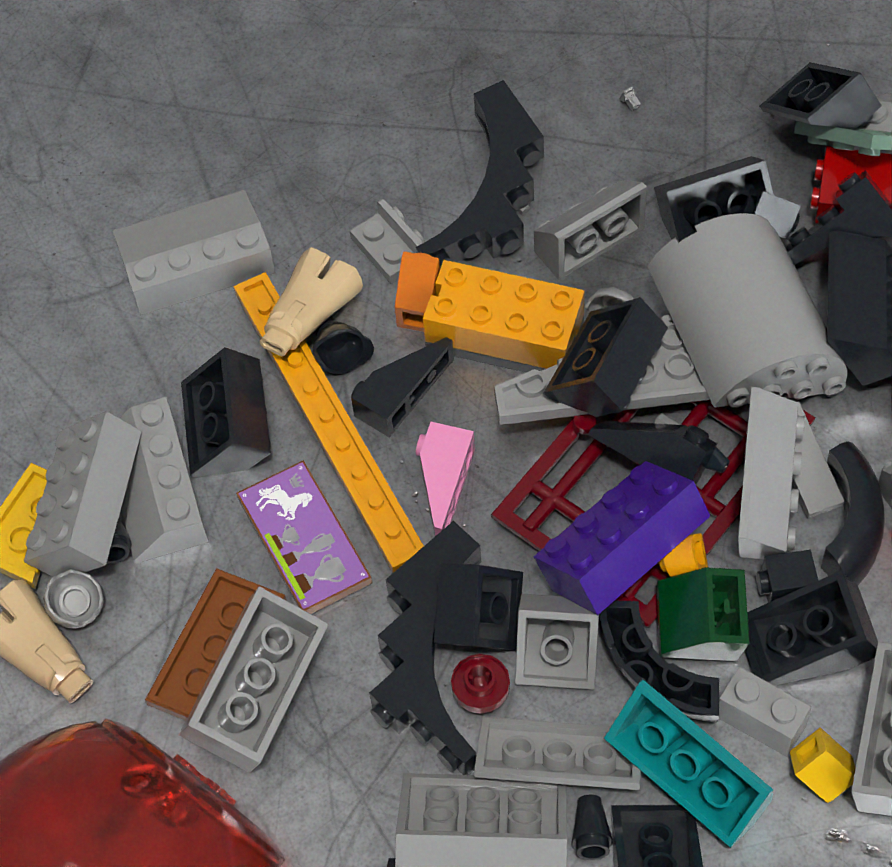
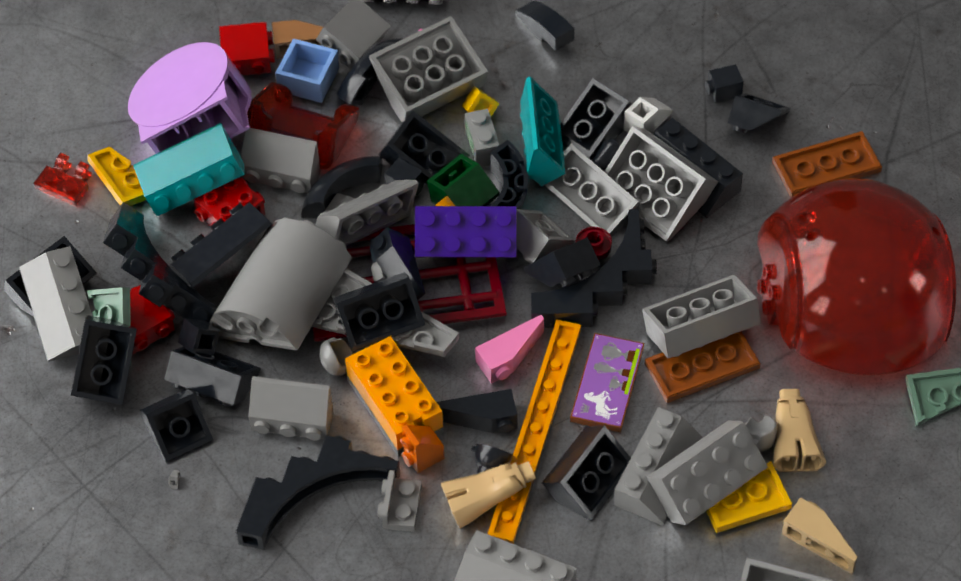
camera: 140 degrees left, 5 degrees down
none -> black slope [140,389,214,462]

